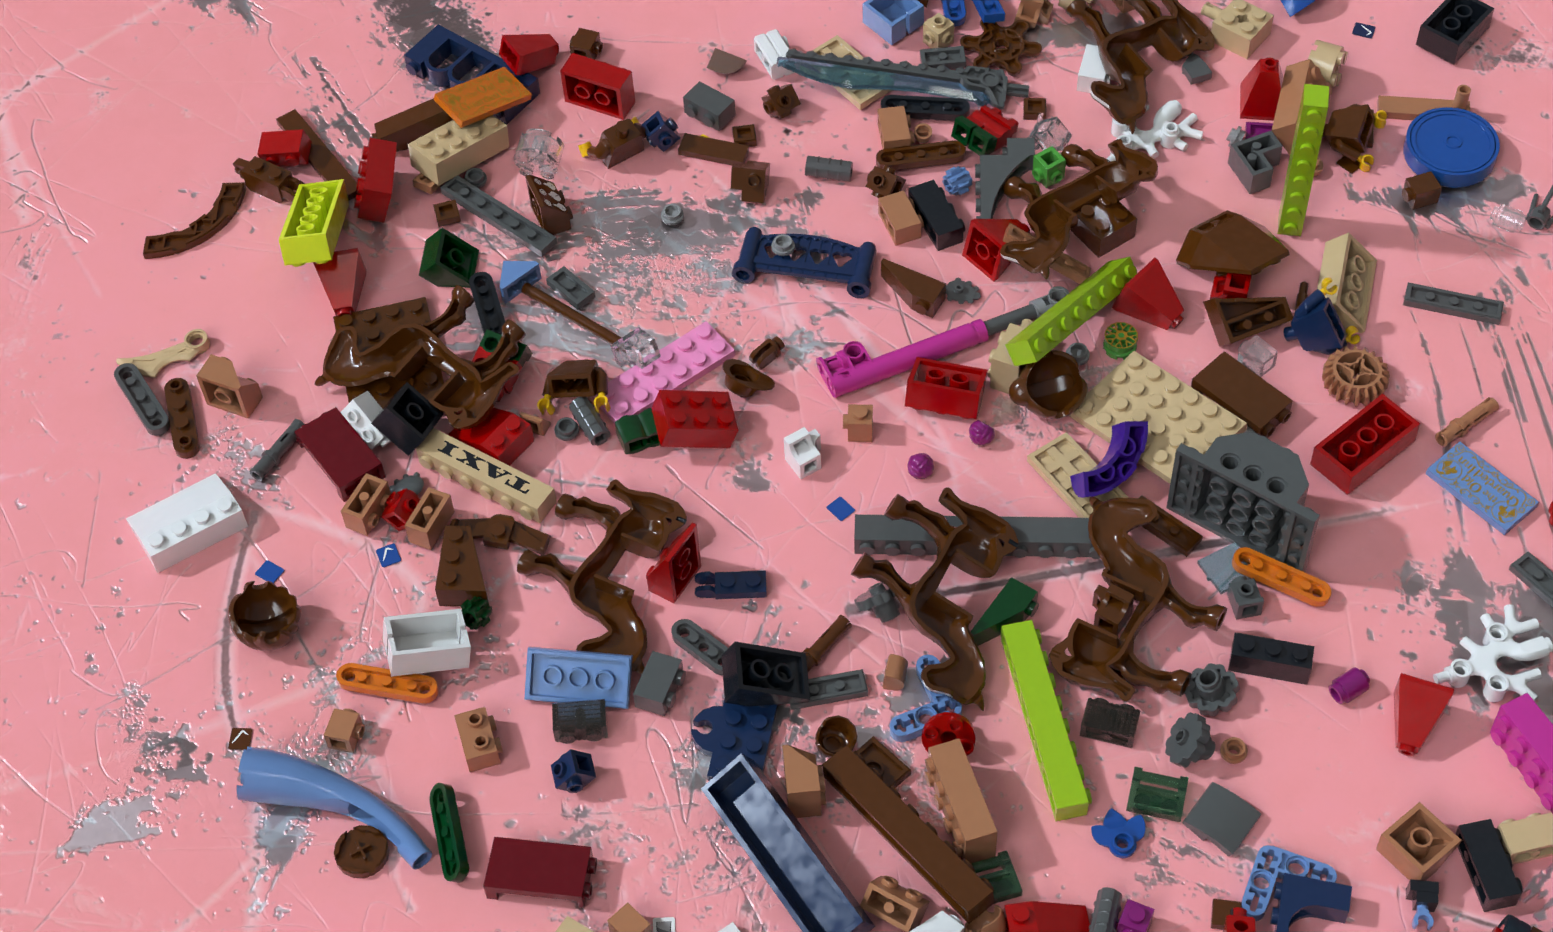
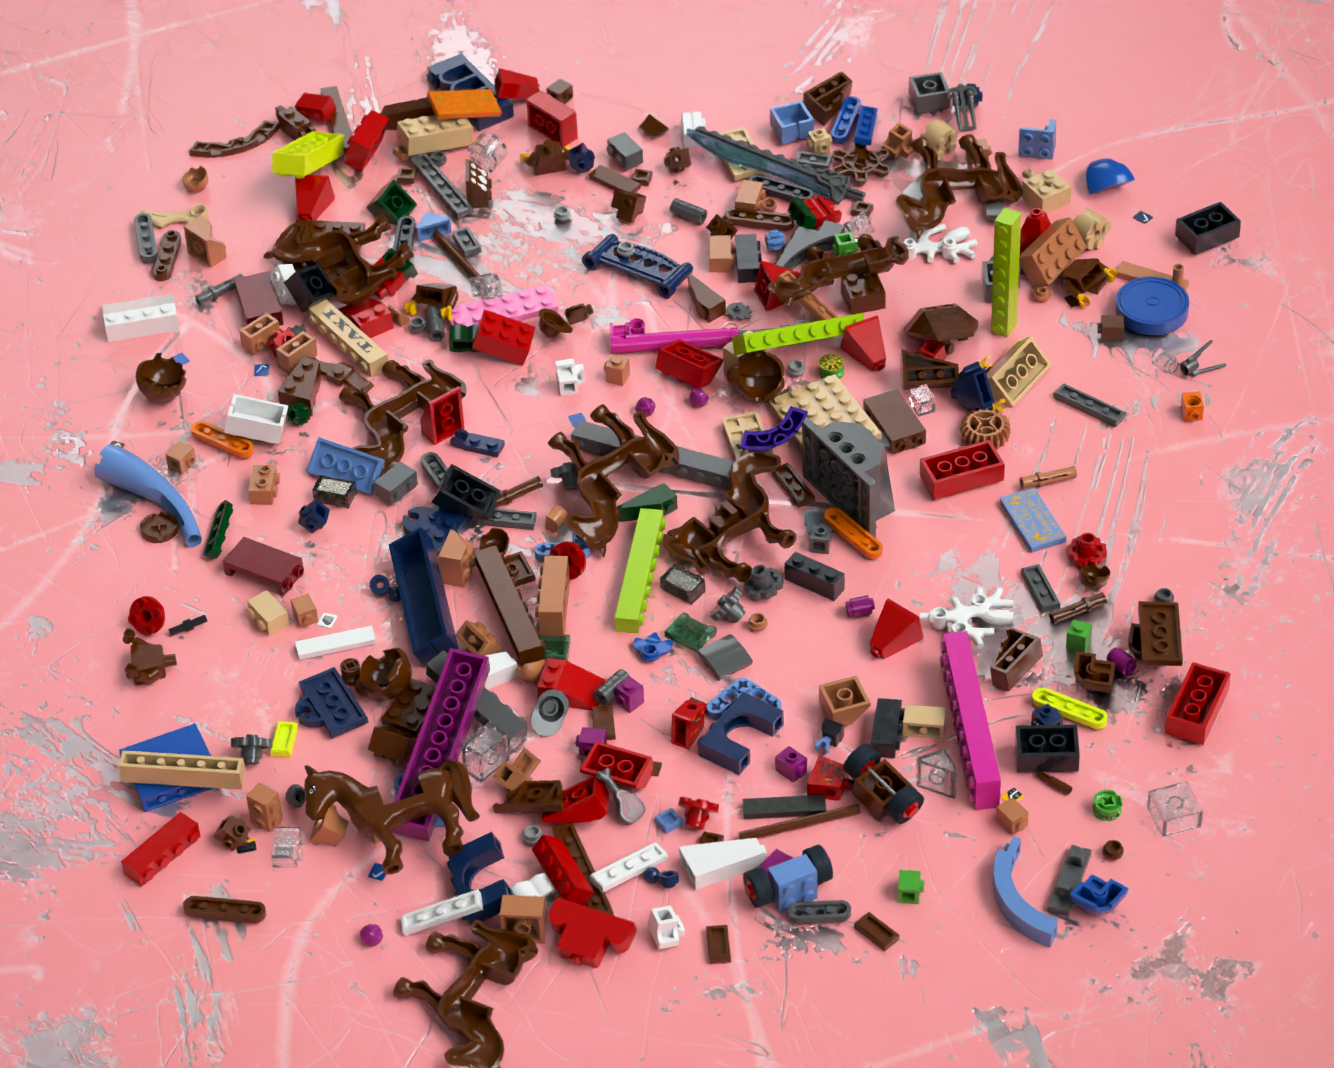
camera: 20 degrees right, 10 degrees down
none -> nougat hair [182,165,209,191]
none -> dark blue plate [370,575,401,602]

